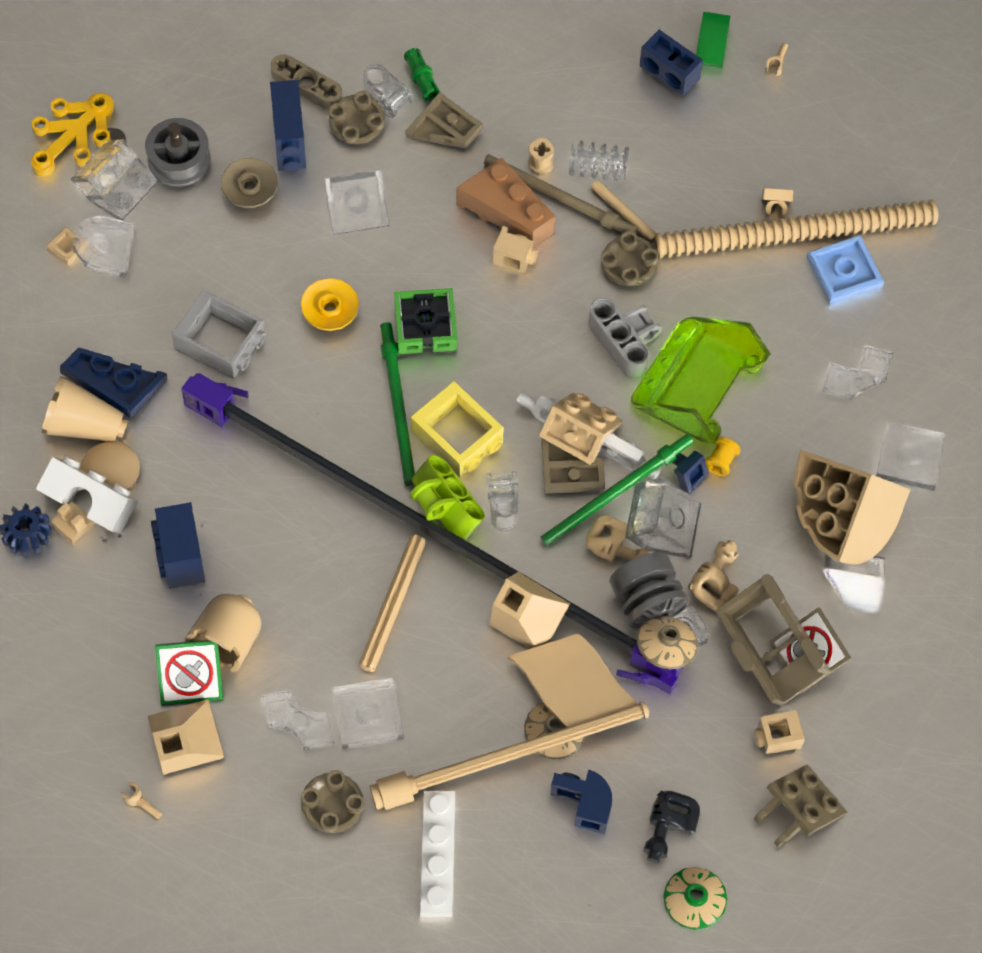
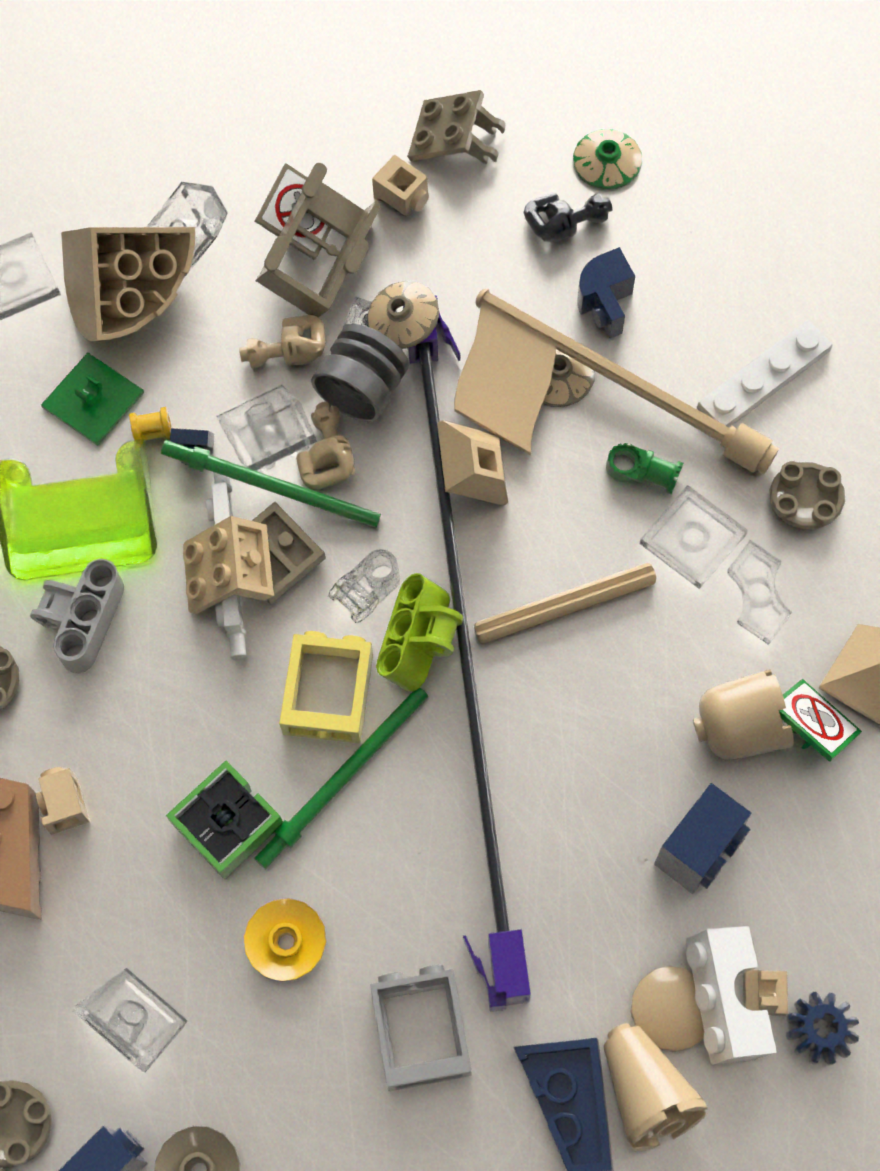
camera: 125 degrees left, 5 degrees up
none -> green piece [41,352,144,446]
none -> green connector [606,443,684,495]

